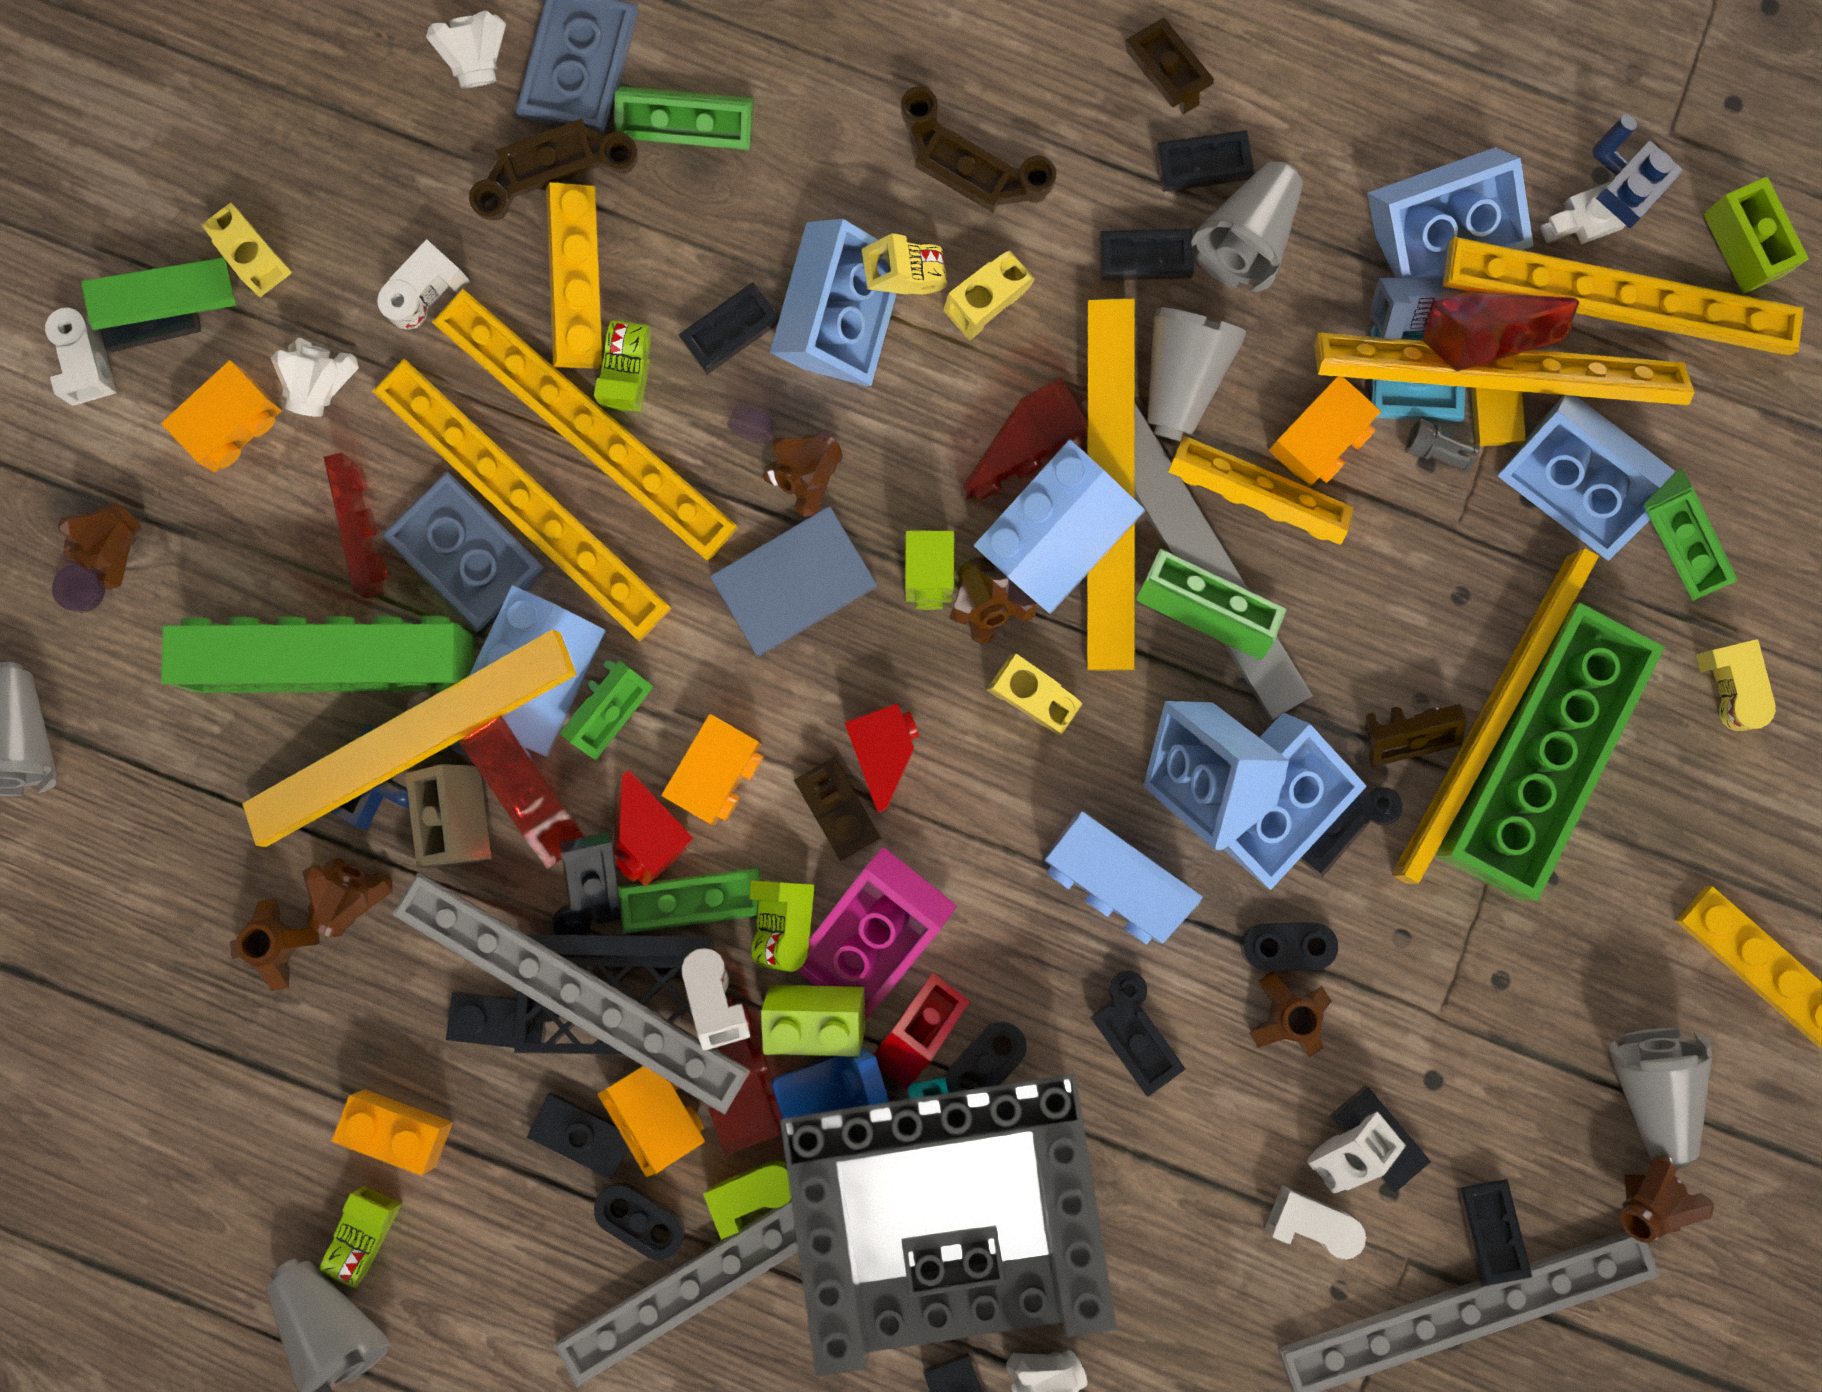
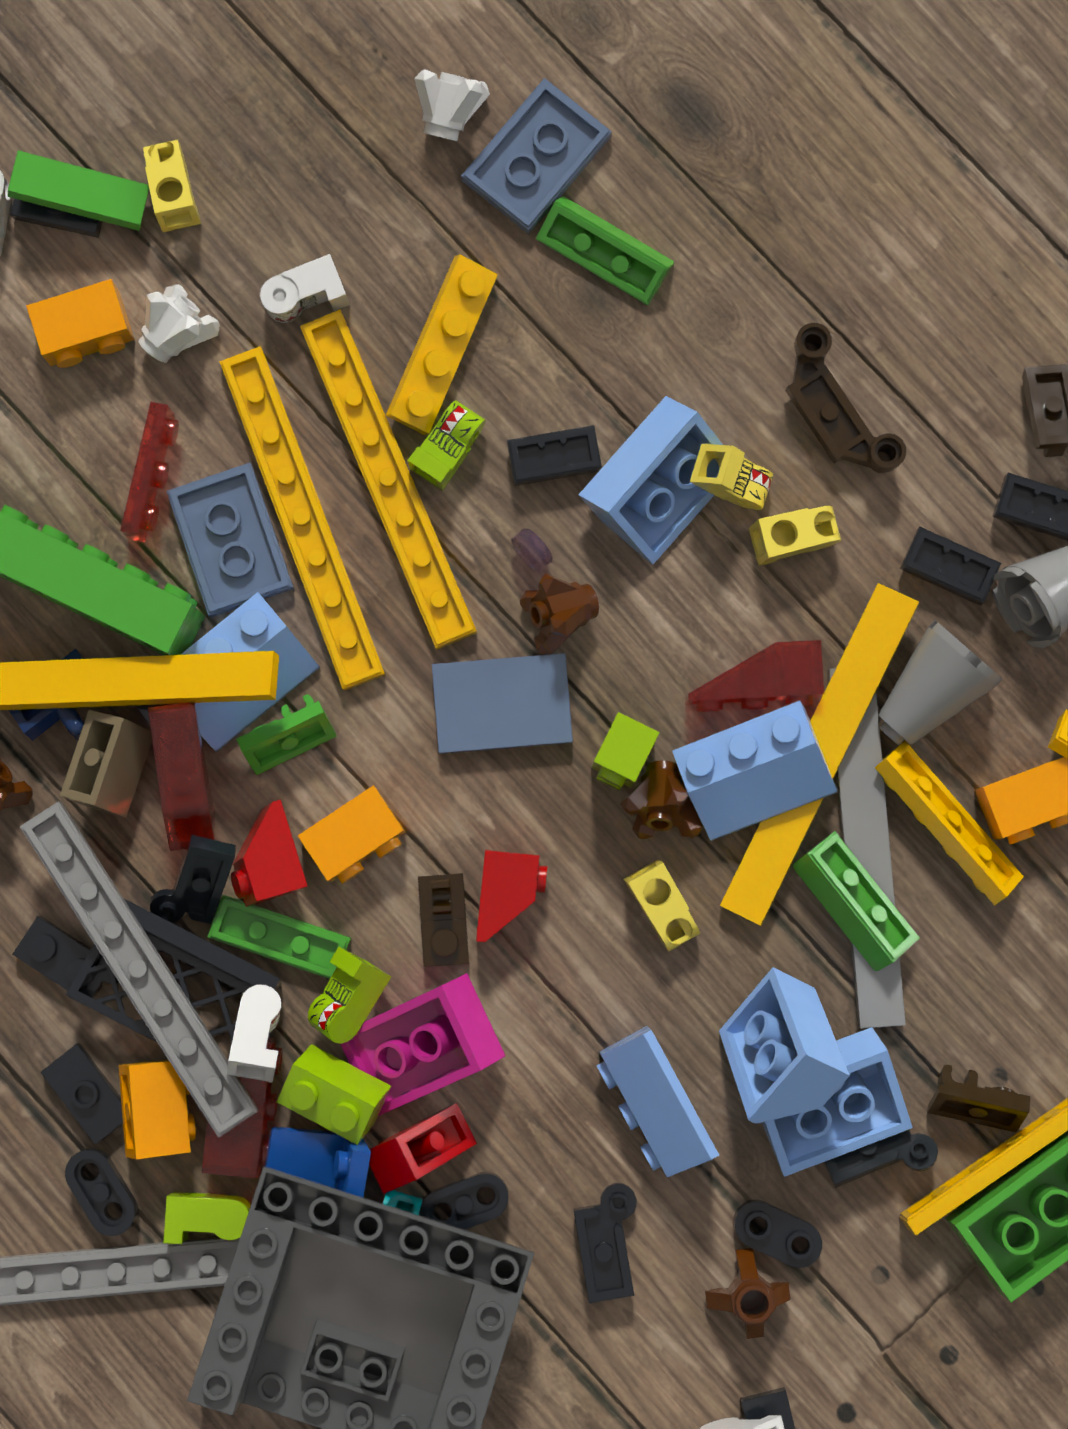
camera: 25 degrees right, 0 degrees up
dark brown plate [469,118,638,220] -> none

